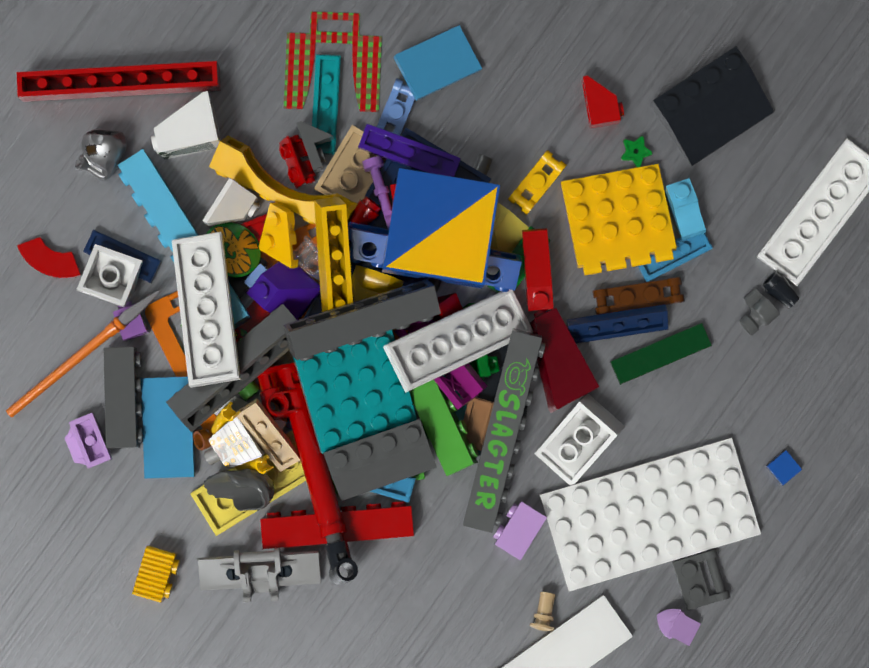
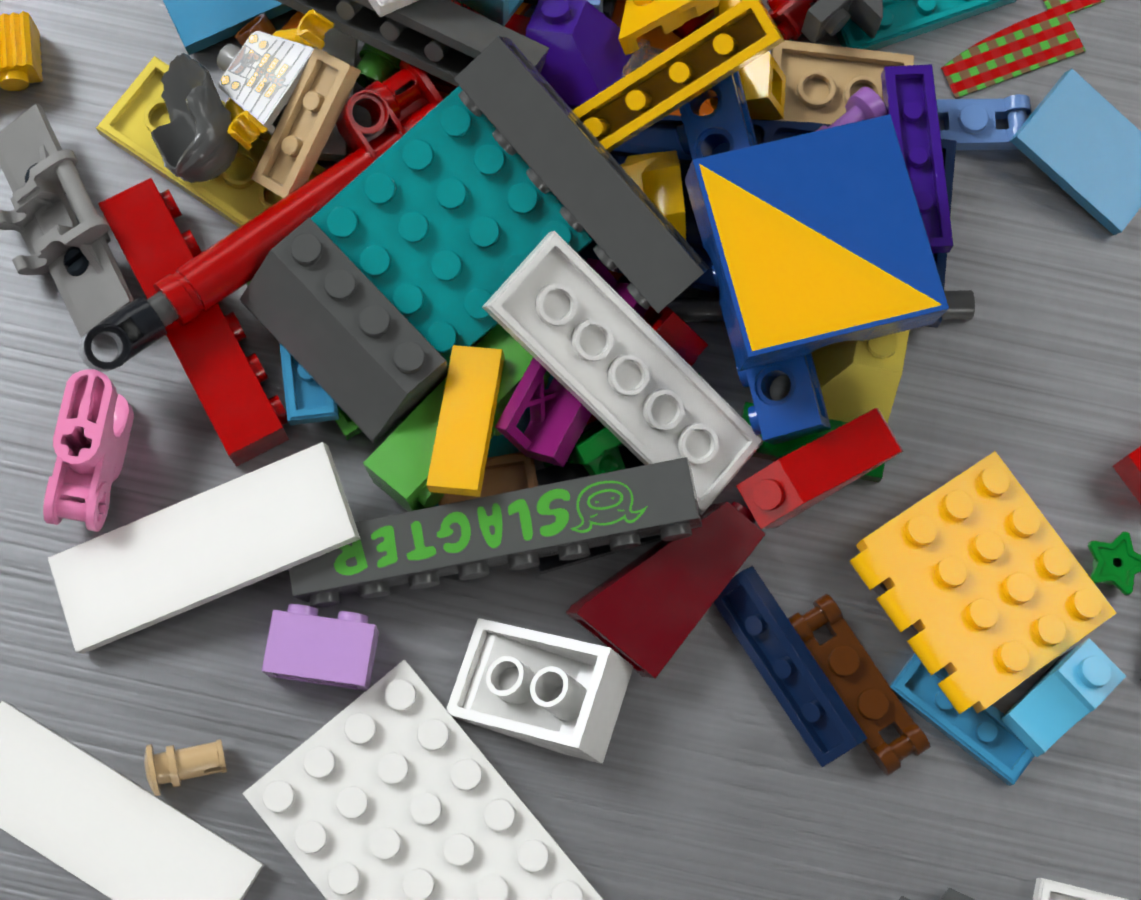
camera: 60 degrees right, 10 degrees down
red cone [349,196,381,225] -> none
yellow plate [508,150,567,215] -> none
dark green tile [610,323,712,385] -> none
none -> bright pink piece [43,369,134,532]
none -> white tile [48,442,361,654]
none -> yellow tile [426,345,505,497]

